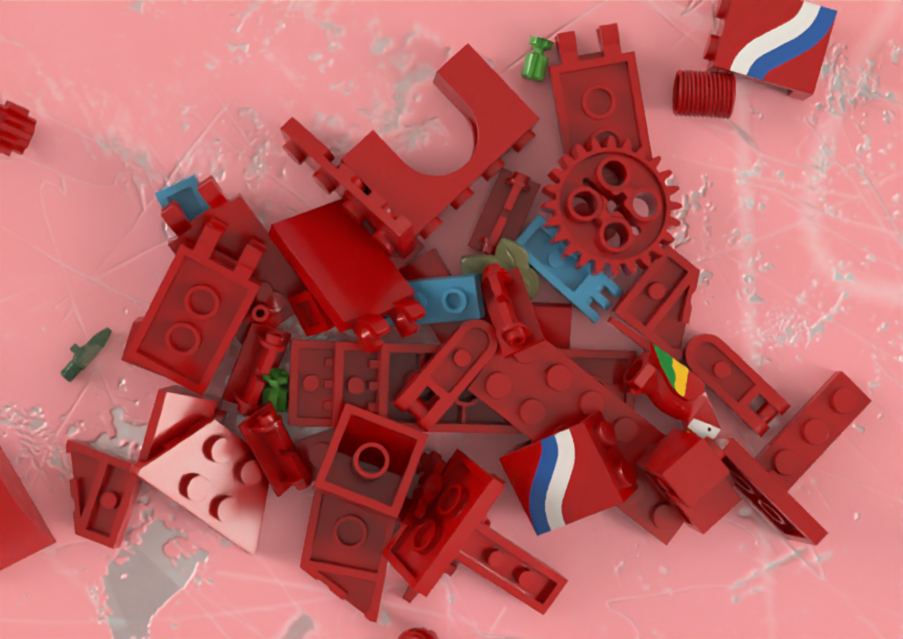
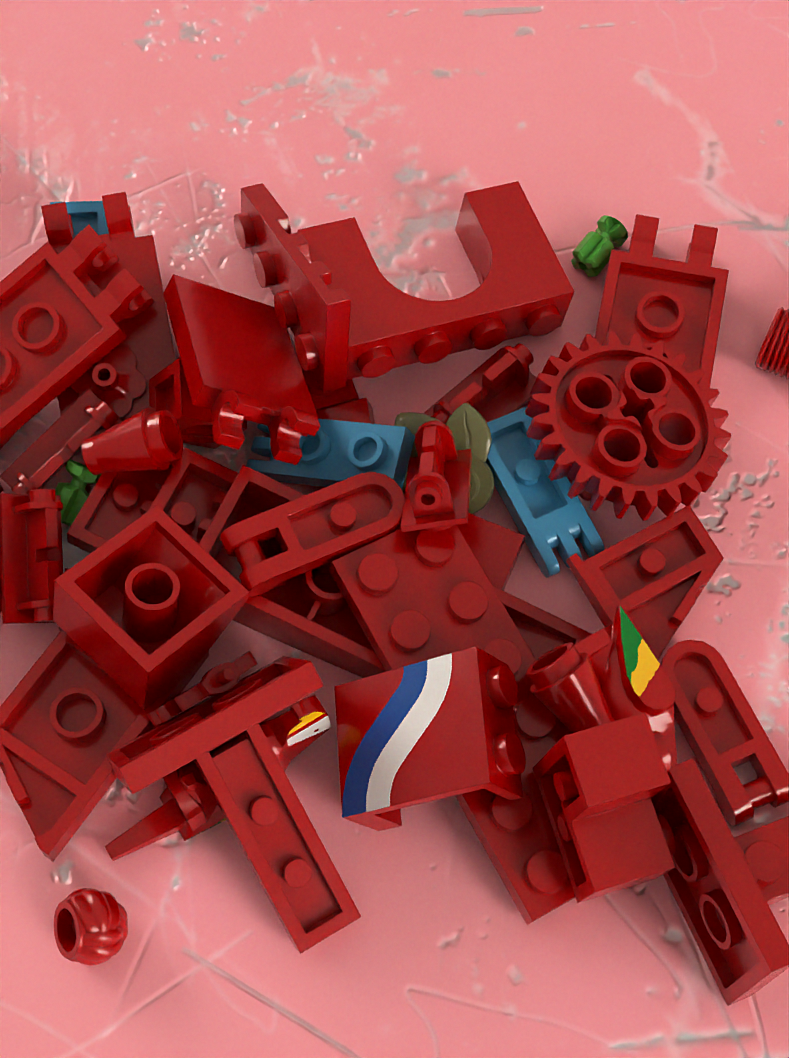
camera: 25 degrees right, 25 degrees down
none -> red cone [82,407,183,475]
none -> red cone [526,642,615,733]

